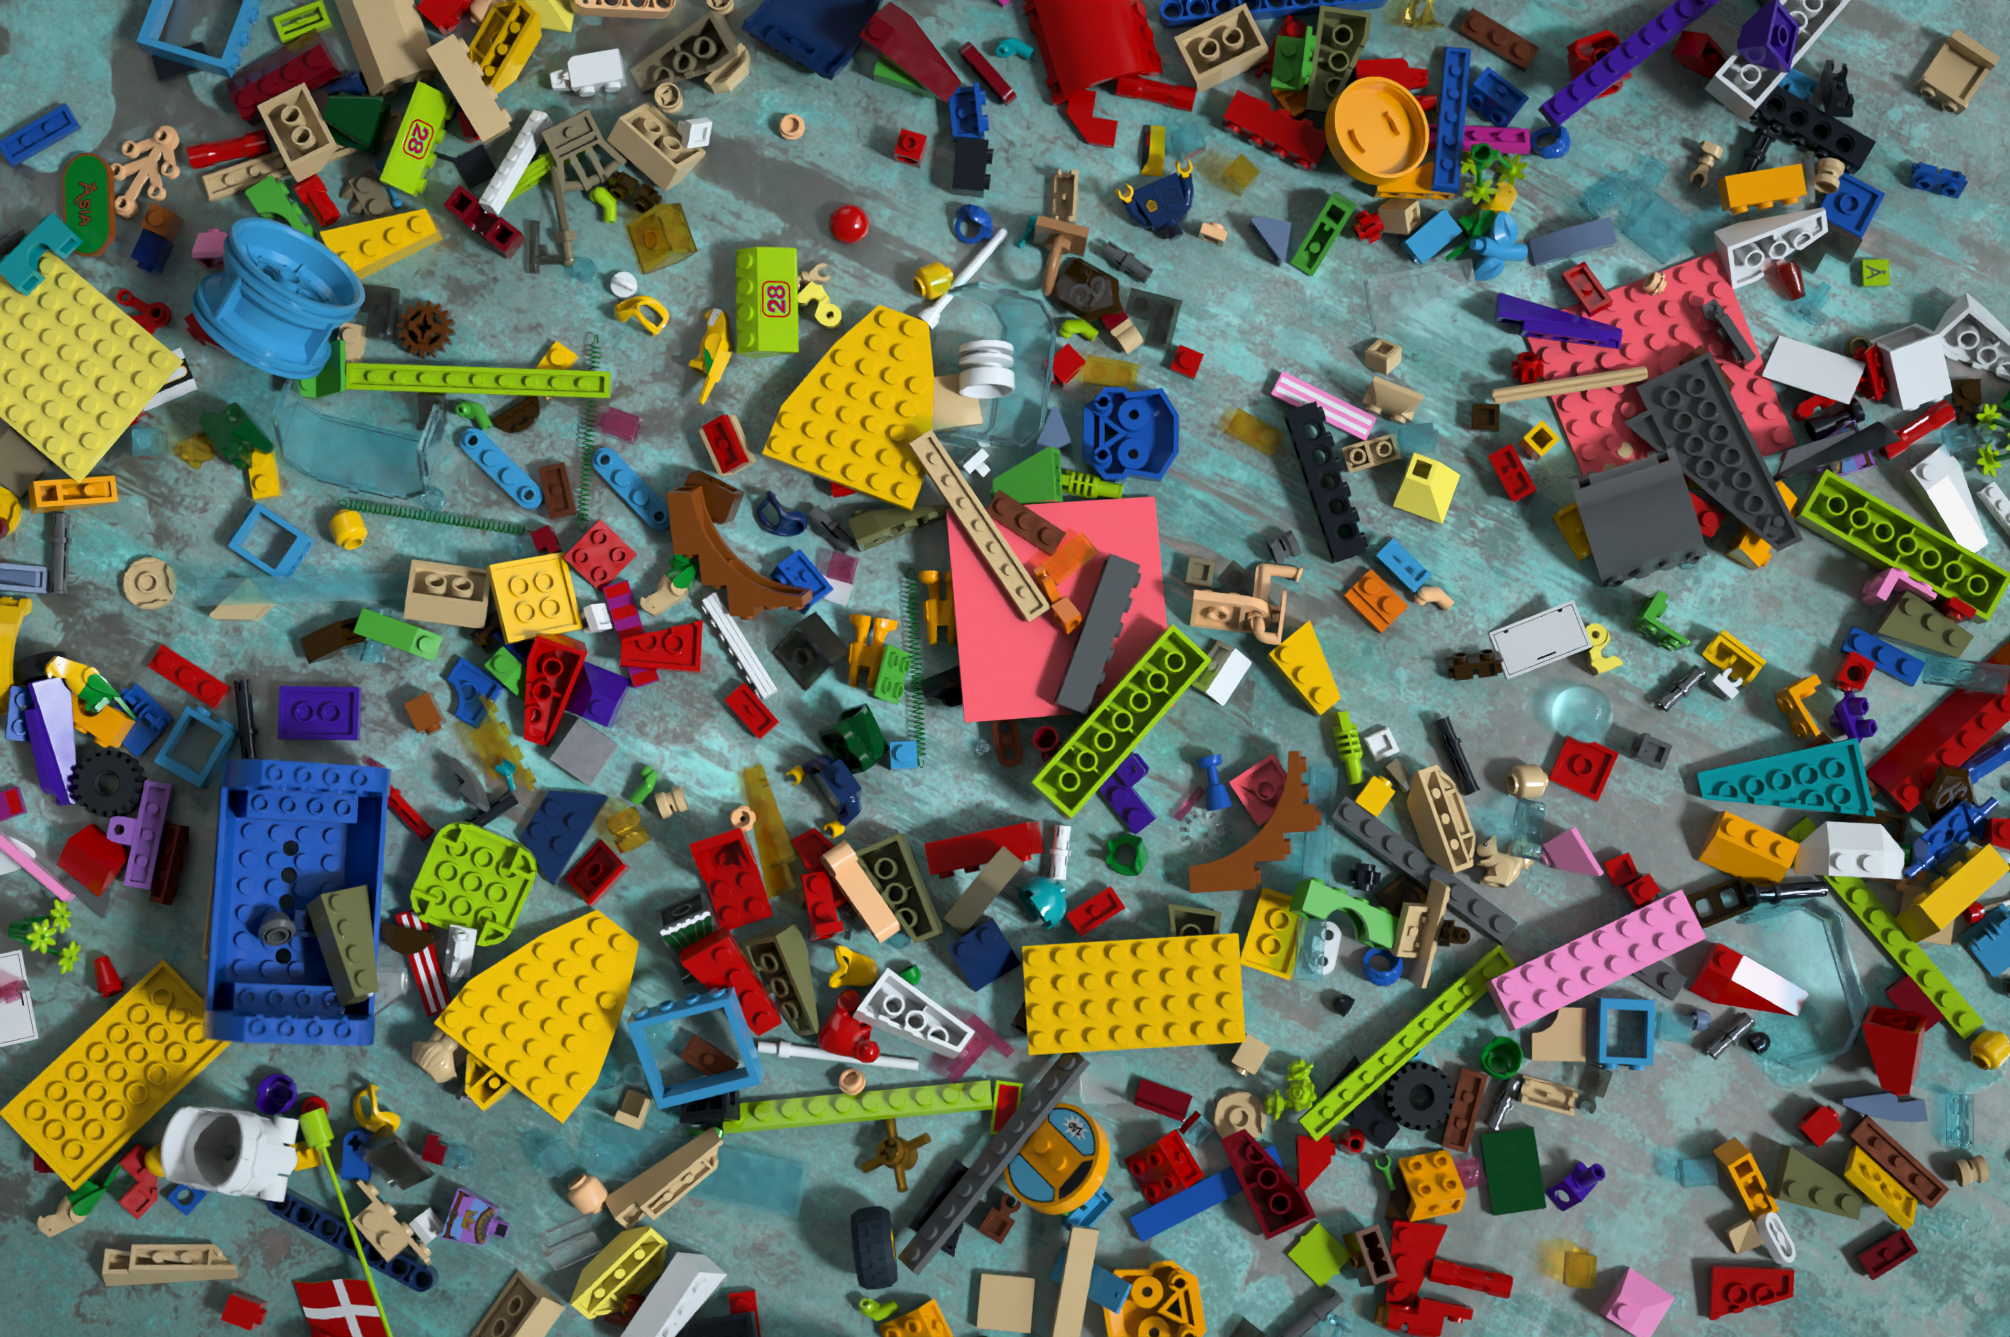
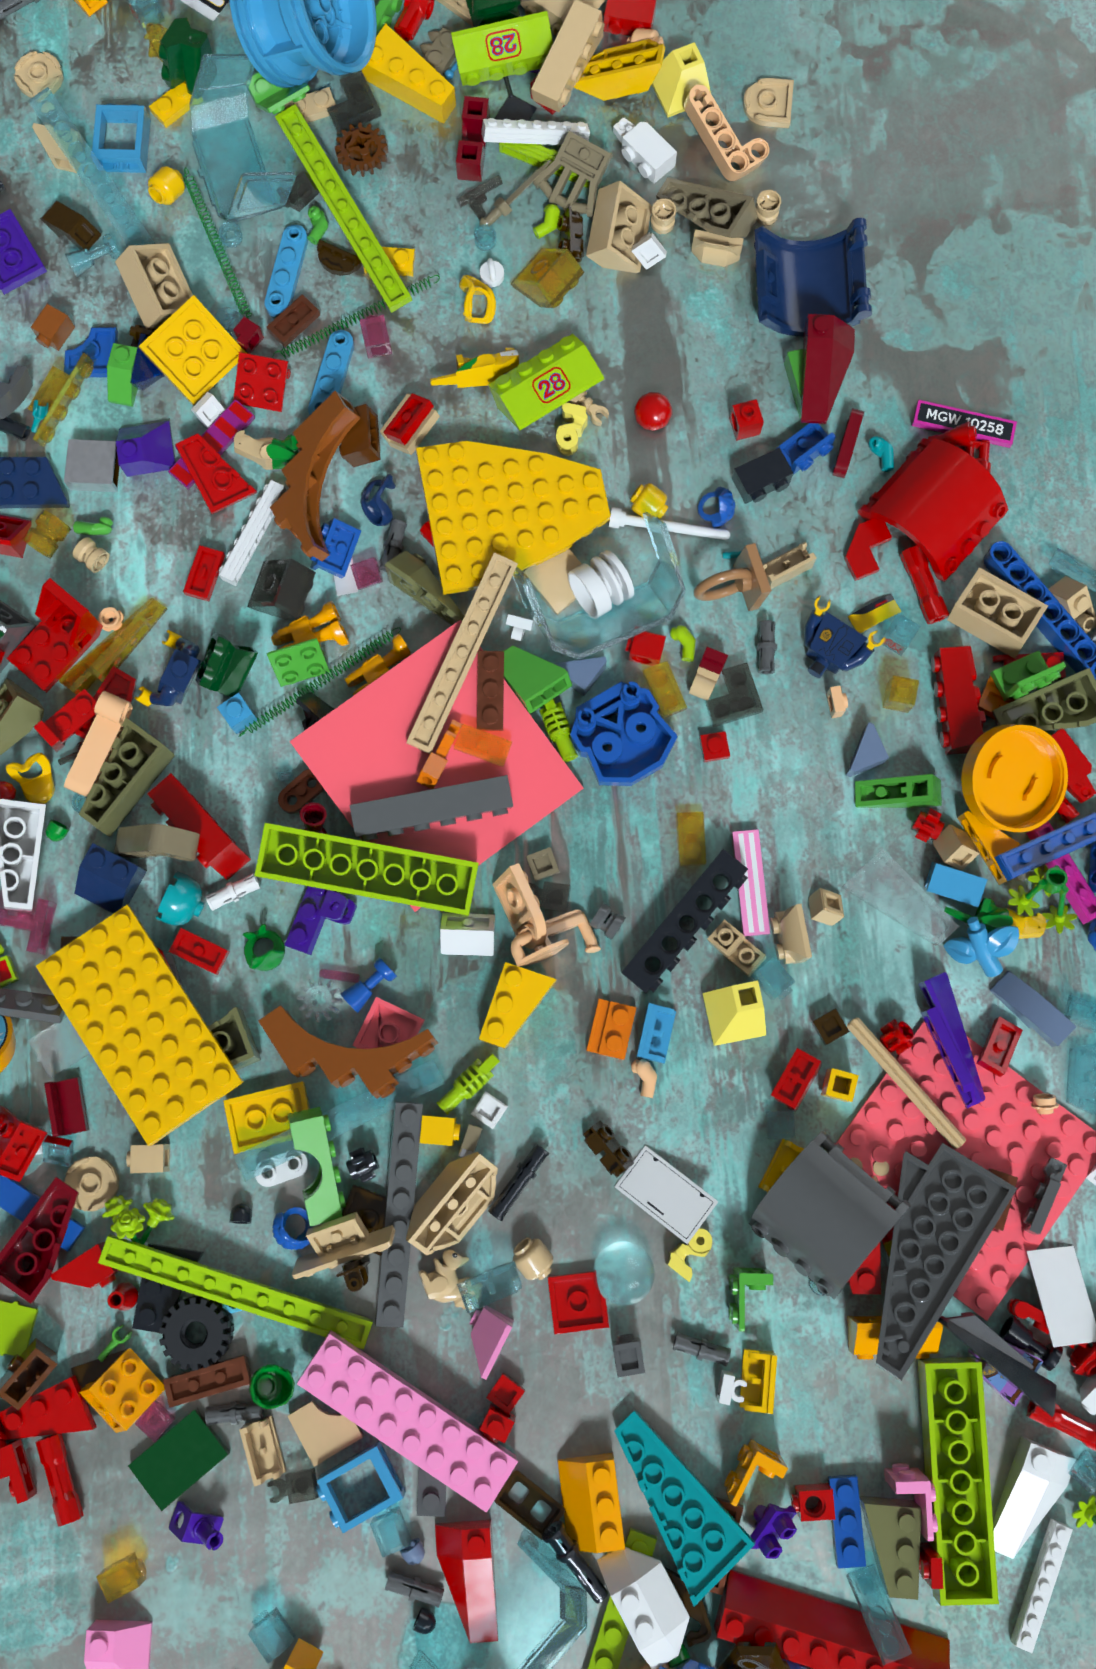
camera: 60 degrees right, 5 degrees down
bright green slope [353,607,443,662] -> none
red wedge [523,634,587,747] -> none
light nougat plate [779,114,805,140] -> none
dark brown tile [1048,258,1122,322] -> none

